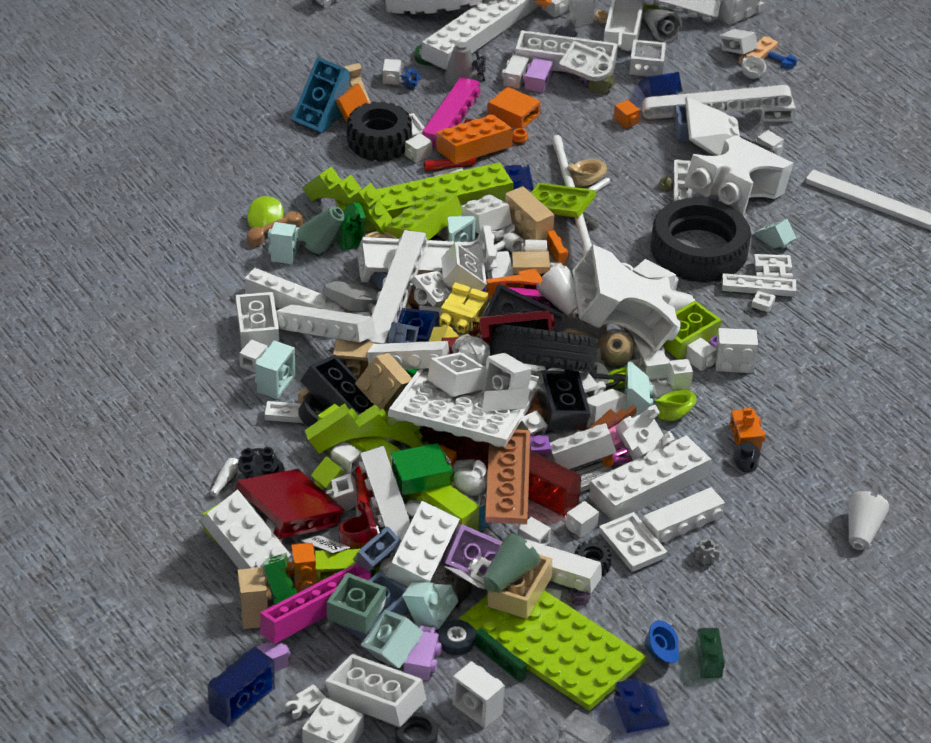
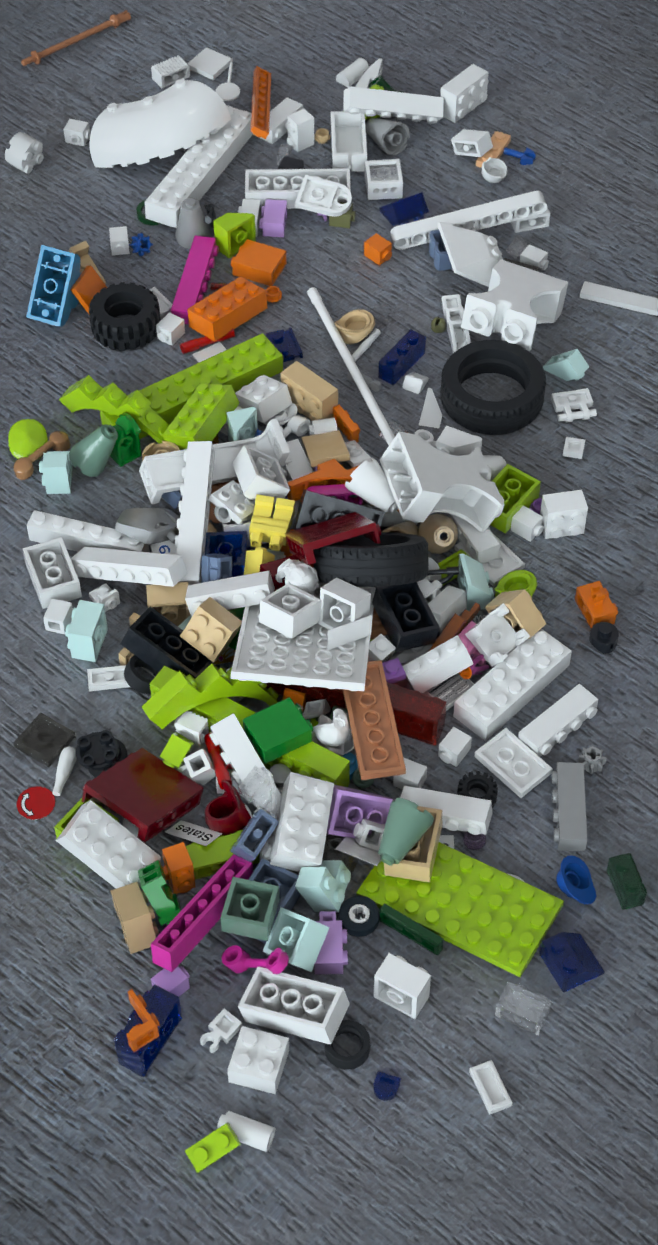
camera: 10 degrees left, 10 degrees up
lime tile [531,183,597,218] -> none
white brick [667,359,693,391] -> none
white plate [722,274,796,297] -> none
none -> clear smoke plate [13,713,76,767]
none -> red sticker [16,786,55,820]
none -> white bracket [89,583,120,612]
none -> orange bracket [127,989,160,1052]
none -> lime slope [214,213,256,258]
none -> dark pink piece [221,945,289,974]
none -> clear slope [238,765,278,820]
none -> sand green plate [353,768,375,788]
none -> clear blue brick [378,329,426,385]
none -> white slope [403,372,429,394]
none -> white sticker [419,388,443,428]
none -> tan brick [485,589,546,639]
none -> light grey brick [551,762,587,851]

